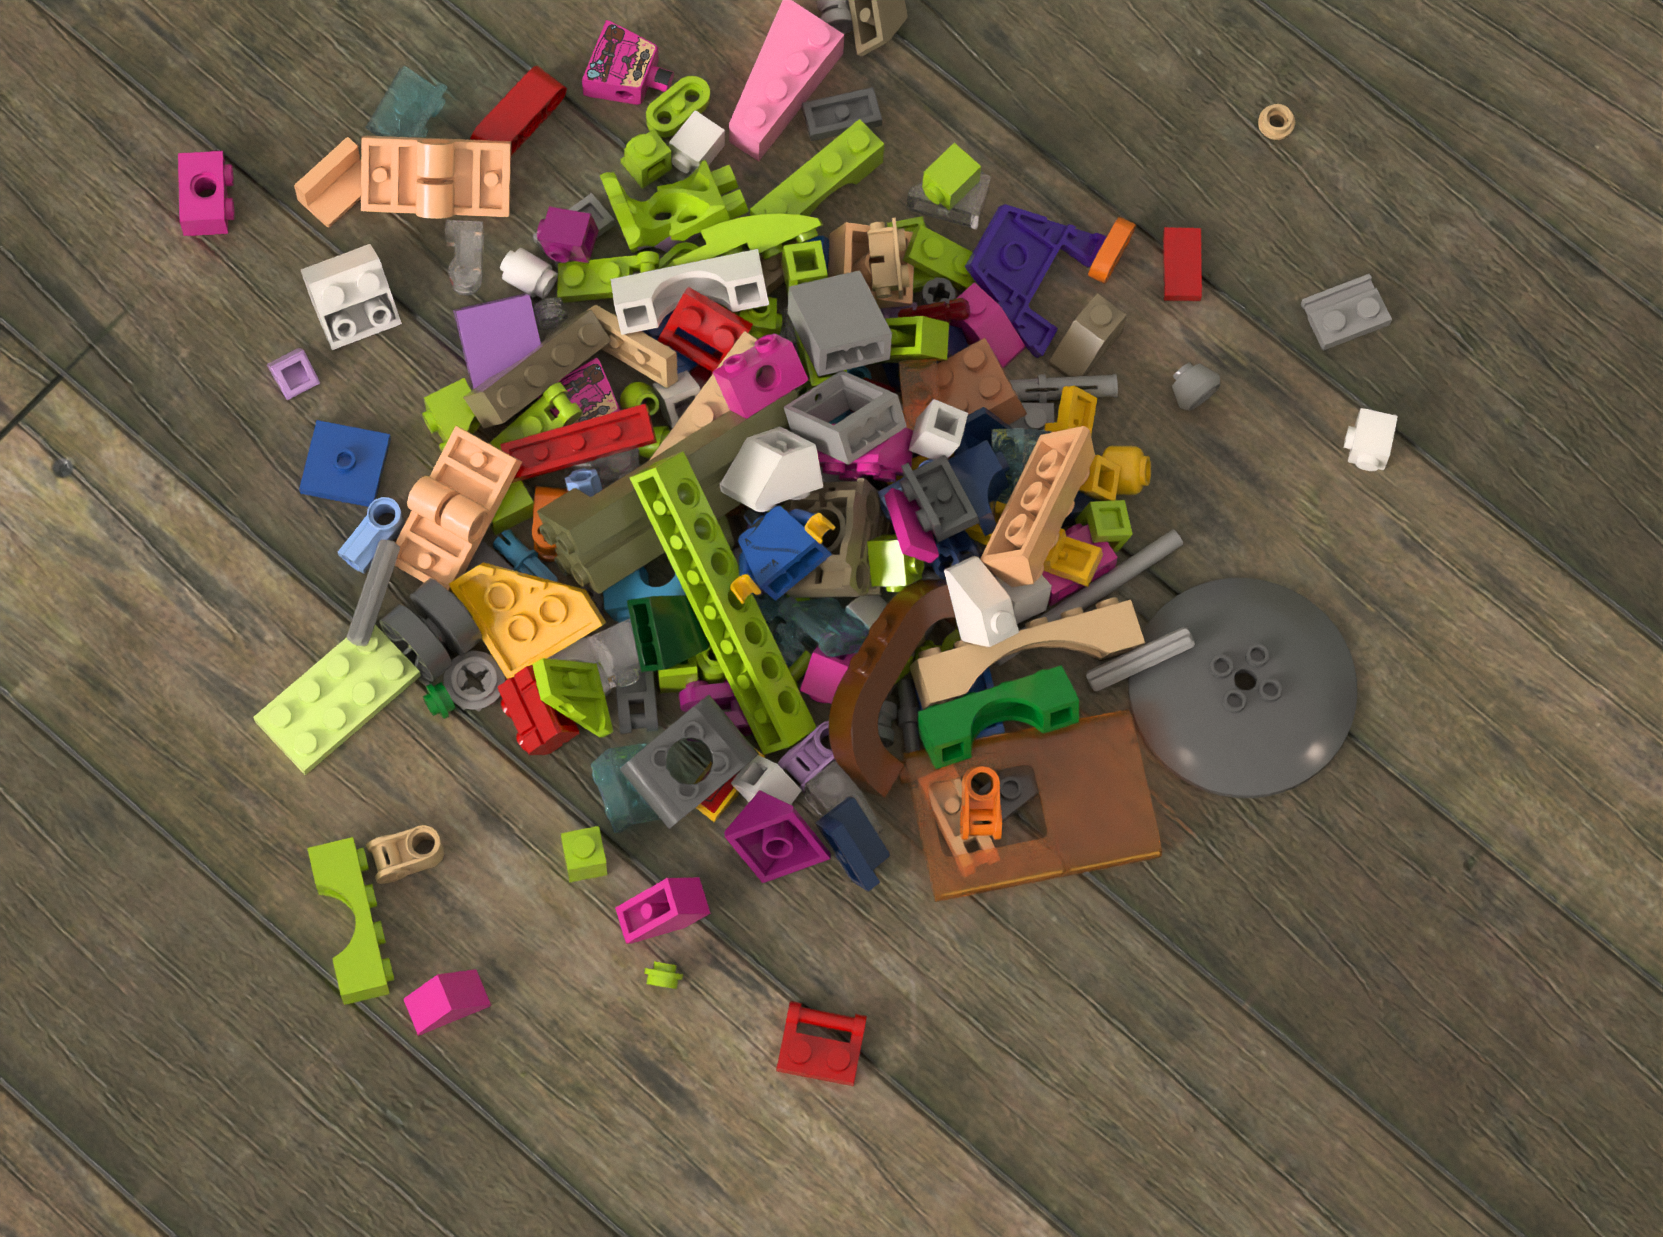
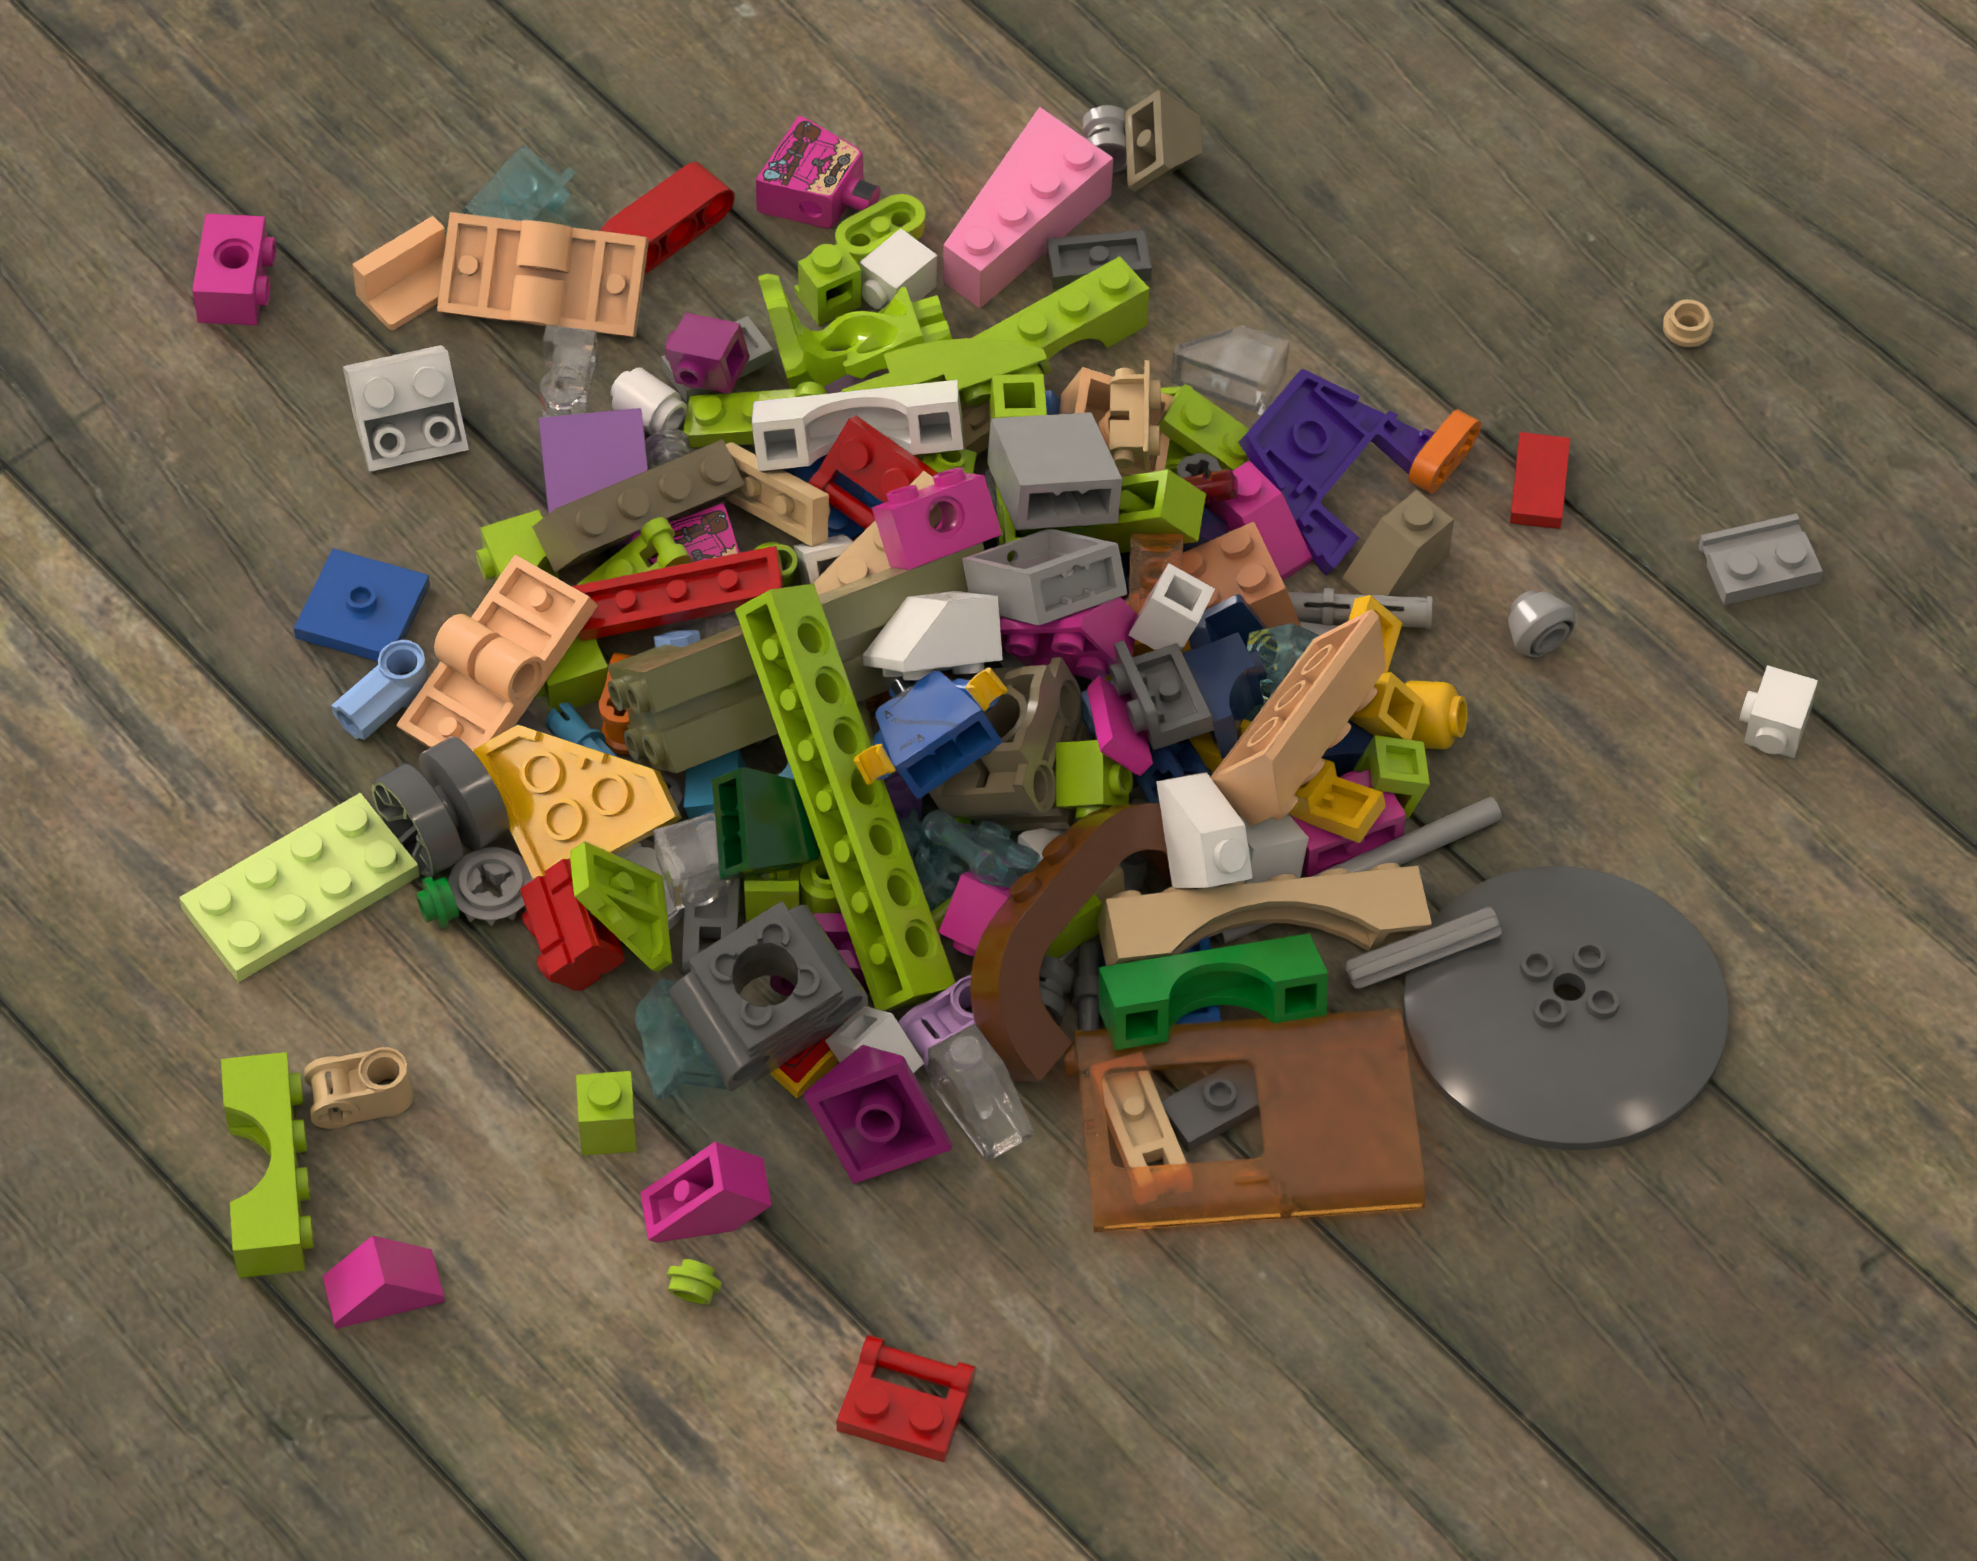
camera: 10 degrees right, 15 degrees down
lavender slope [267,348,320,400] -> none
light grey axle [347,540,400,646] -> none
dark blue panel [815,796,890,892] -> none
lime brick [922,143,981,211] -> none
orange piece [960,765,1002,840] -> none

